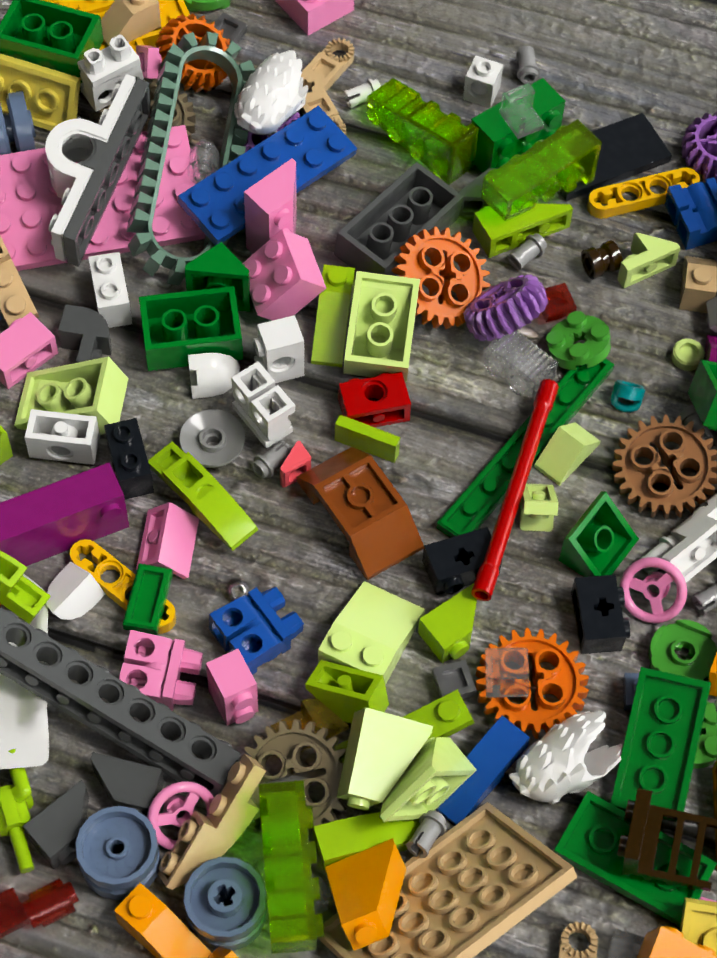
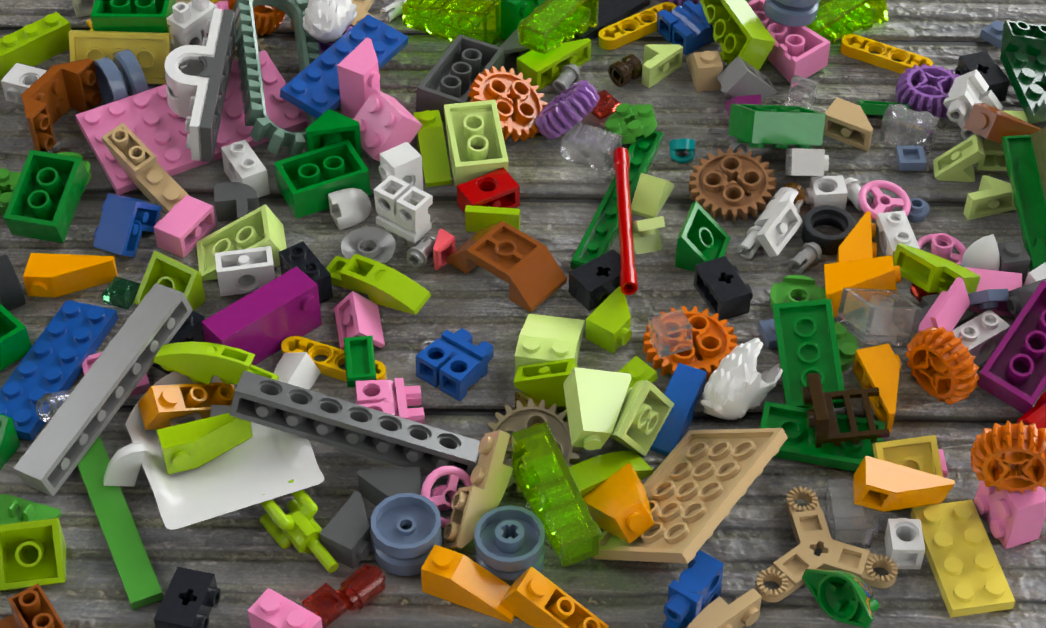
camera: 15 degrees left, 15 degrees down
clear brick [187,141,220,184] -> none
bright pink brick [206,649,258,726] -> none
light grey pin [406,810,447,858] -> none
flat silver plate [432,659,477,699] -> none
bright pink piece [619,557,687,624] -> none
yellowish green tile [671,339,705,371] -> none

